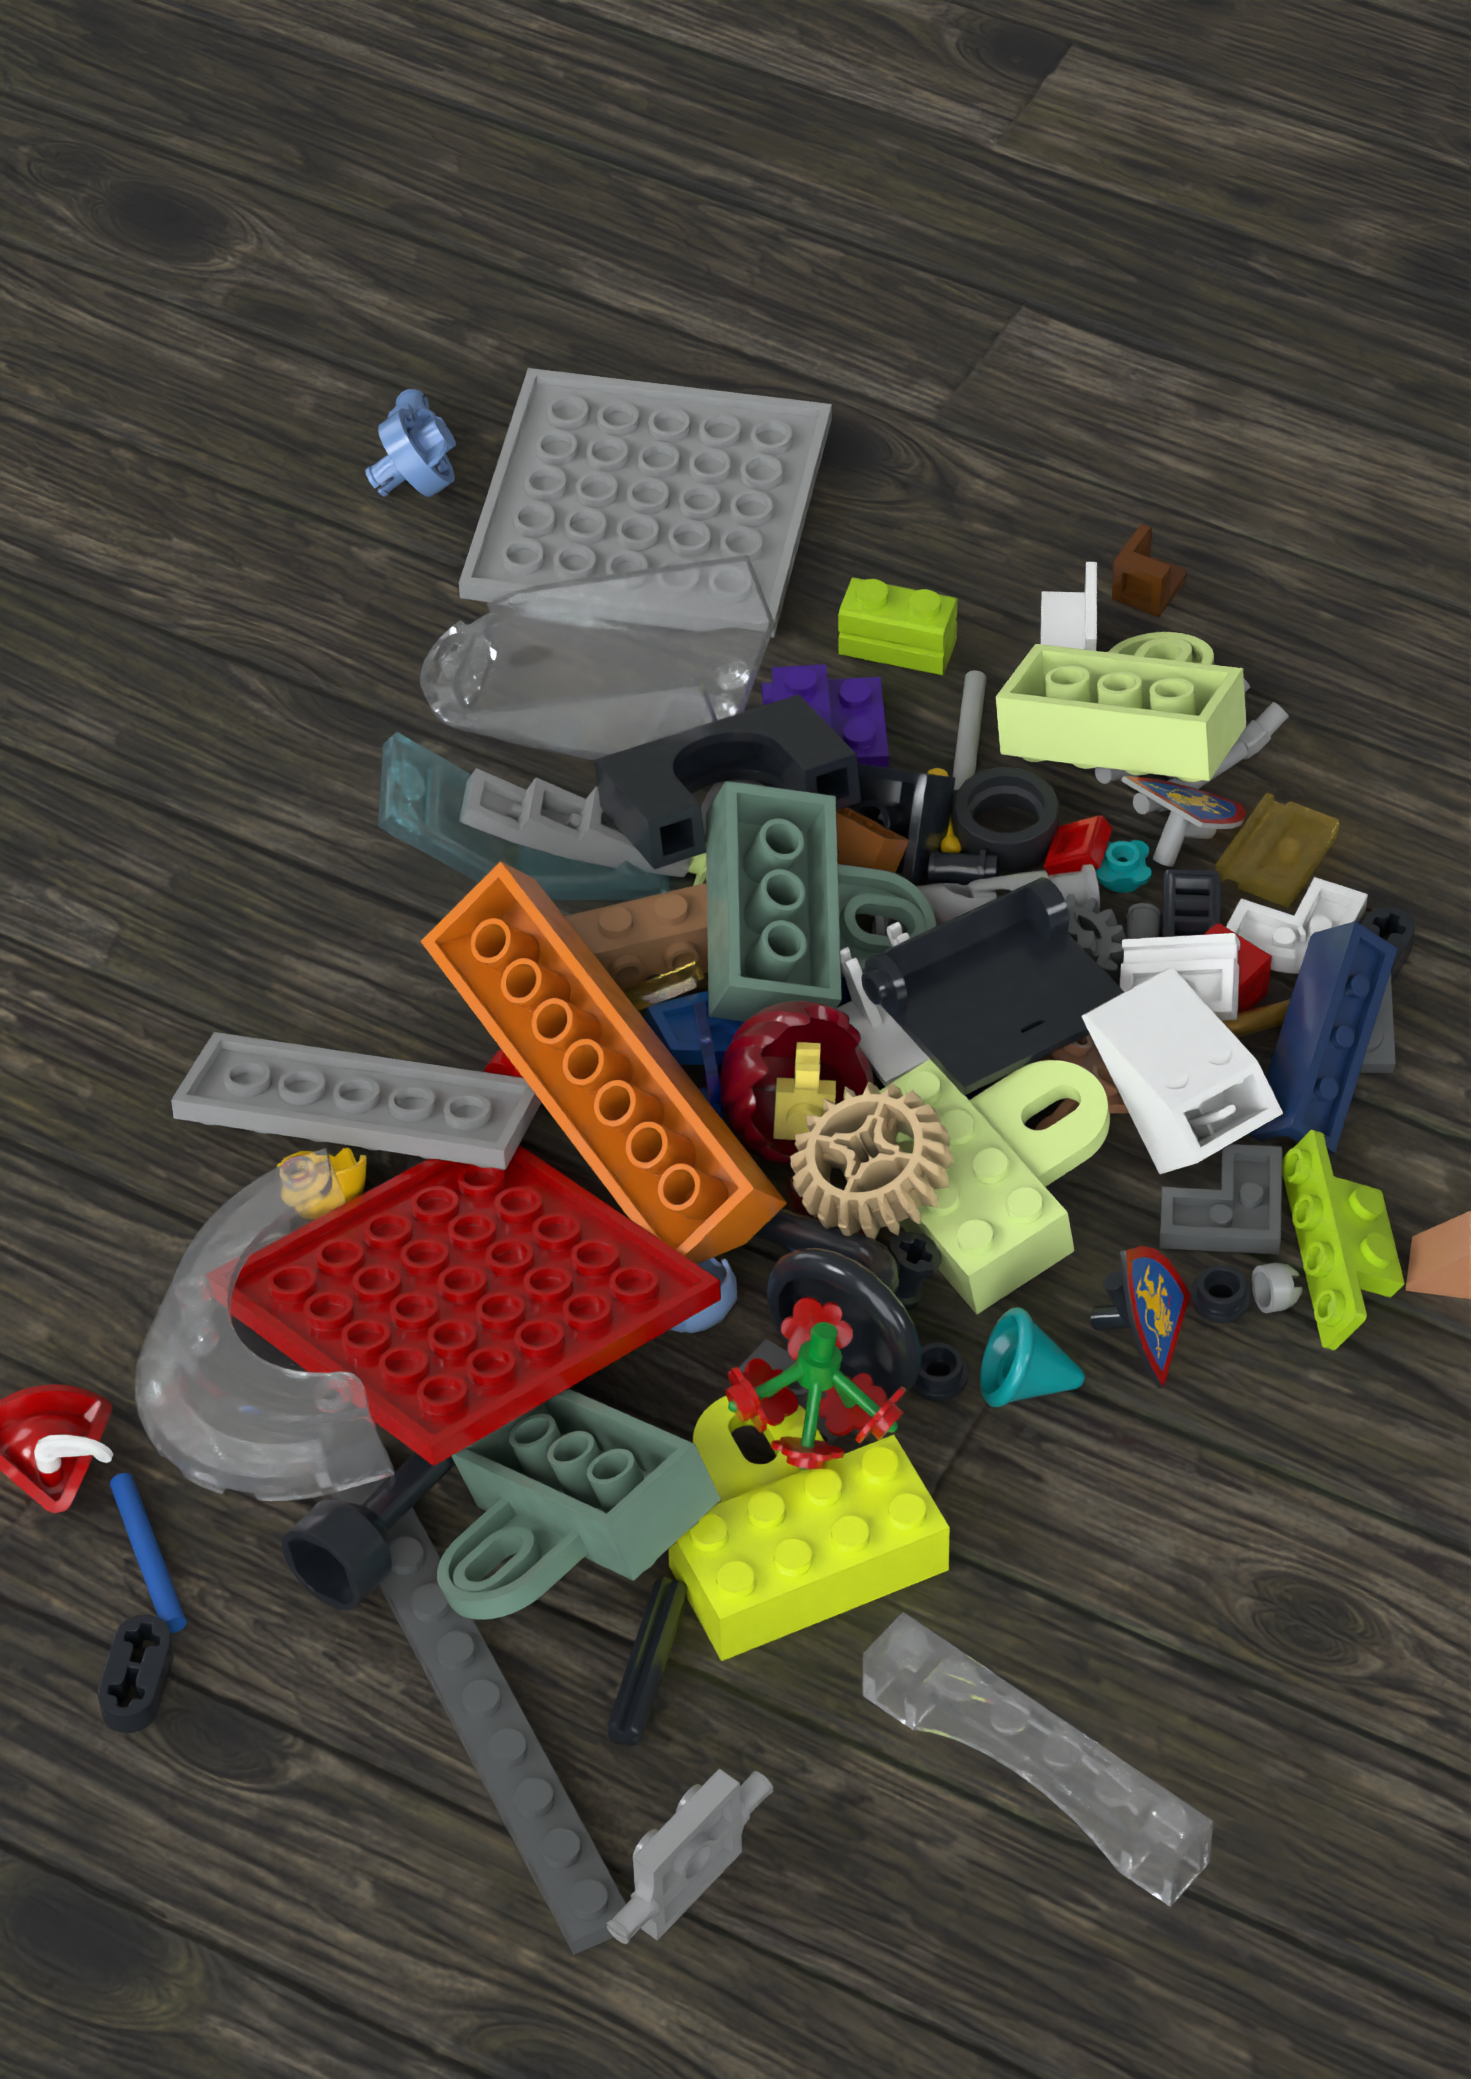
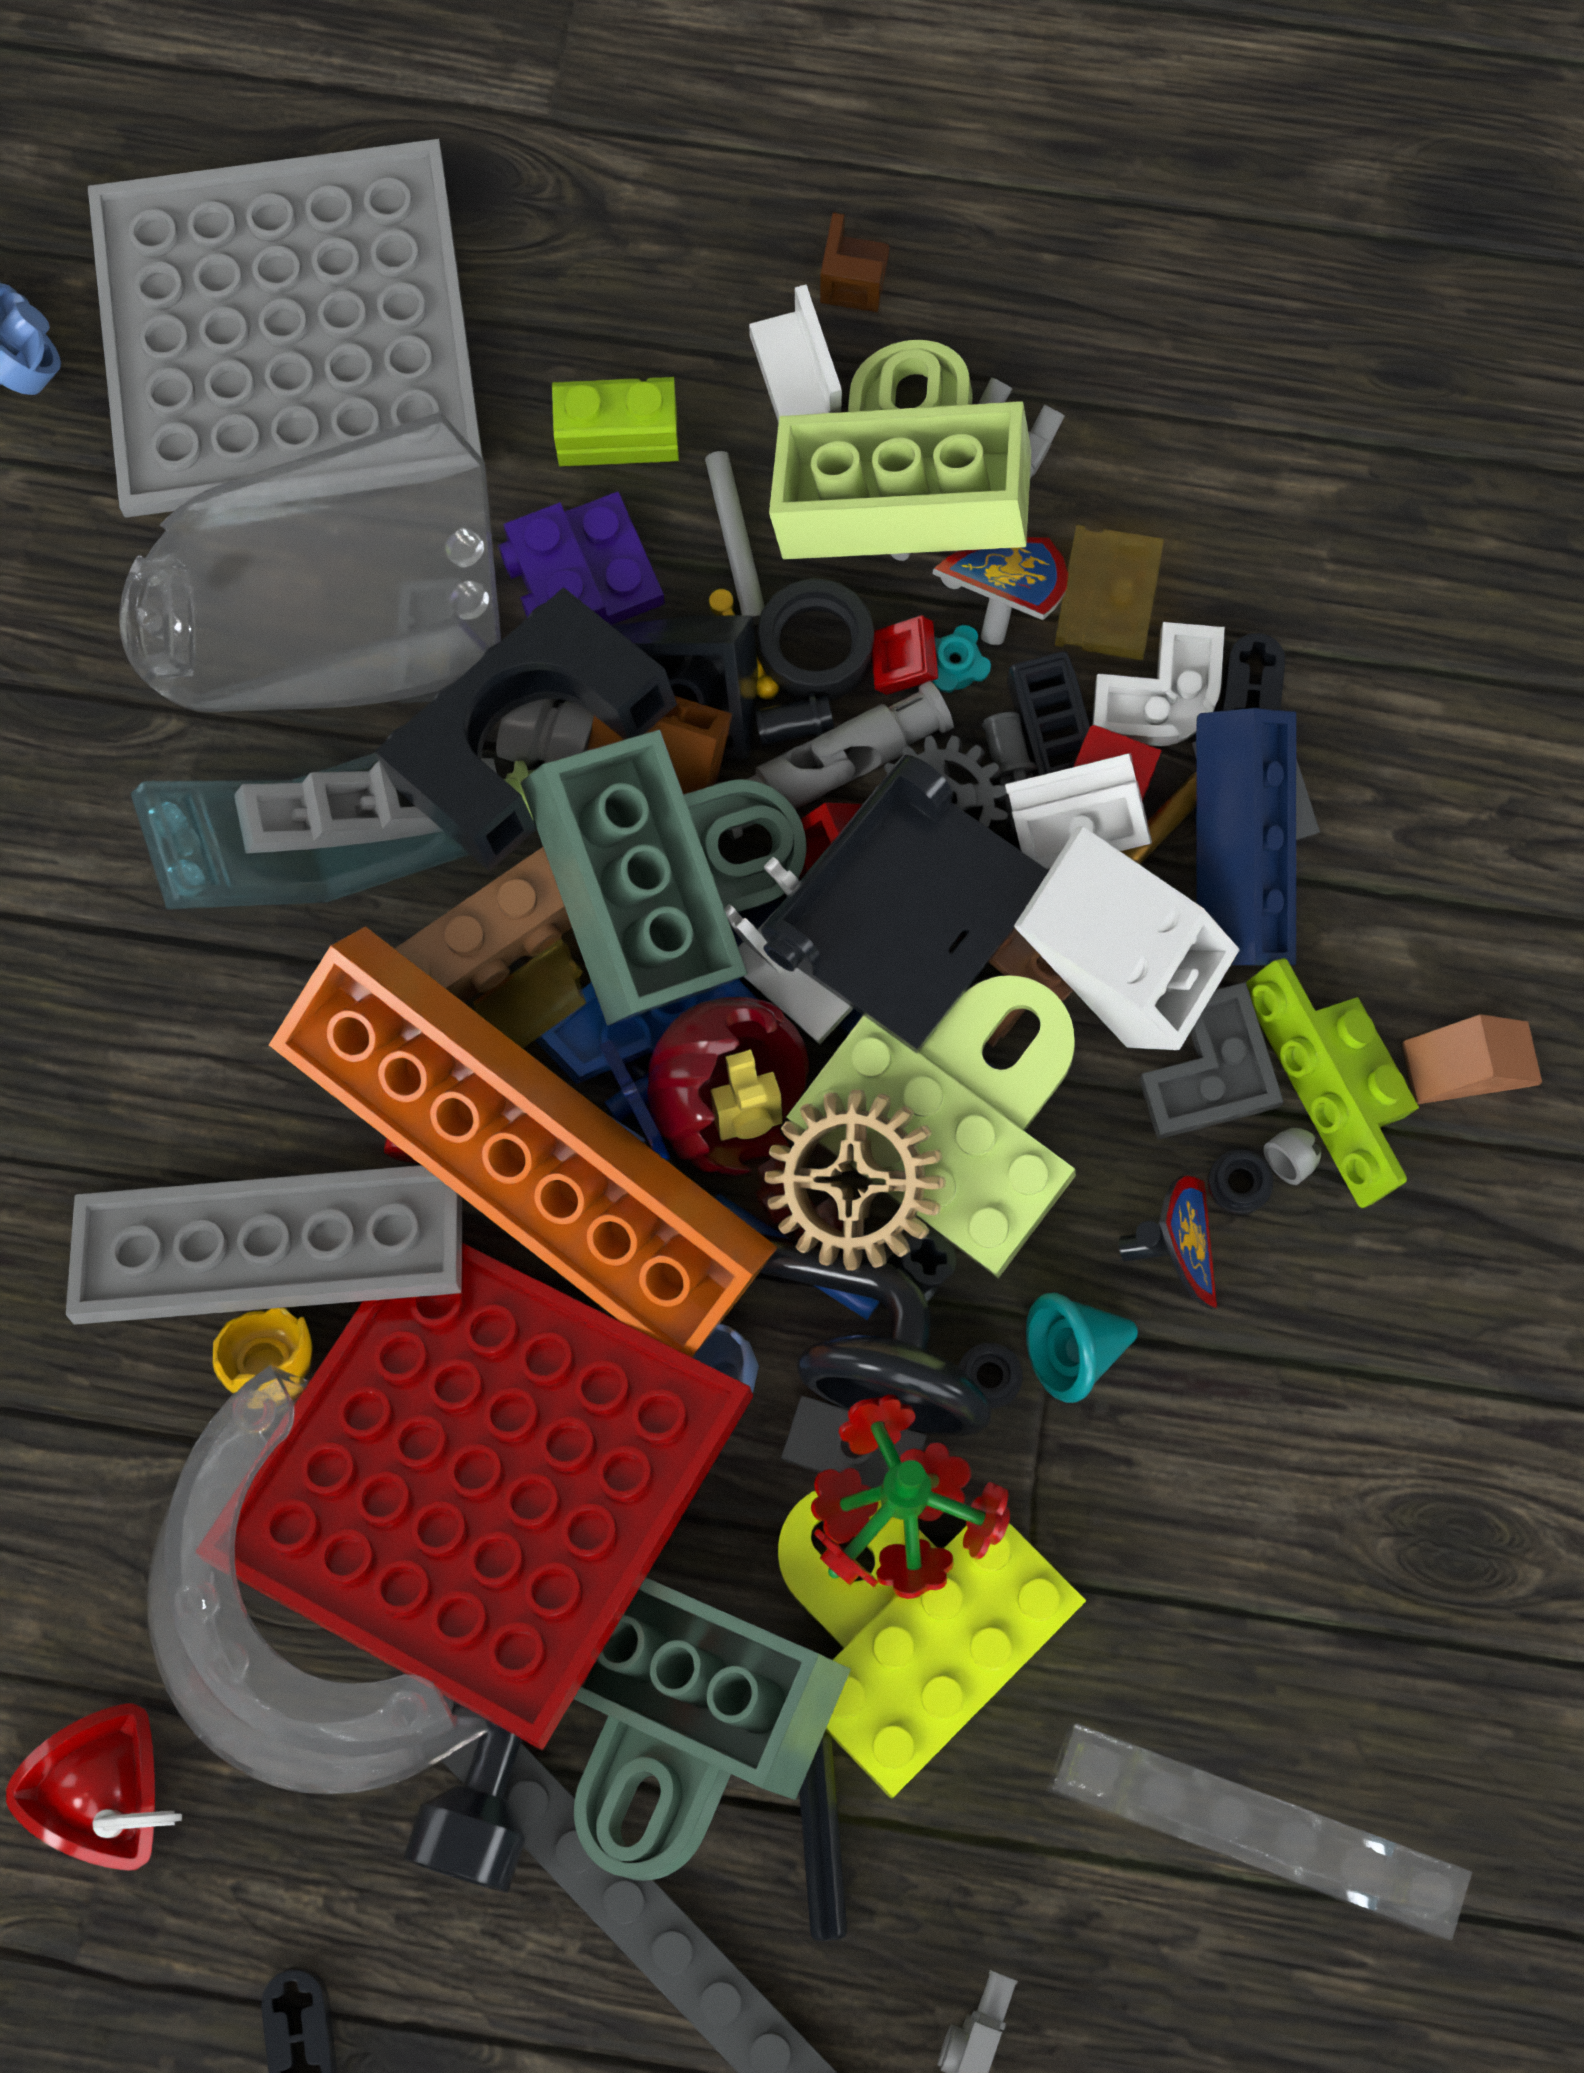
camera: 20 degrees left, 25 degrees up
blue bar [109,1473,187,1633] -> none

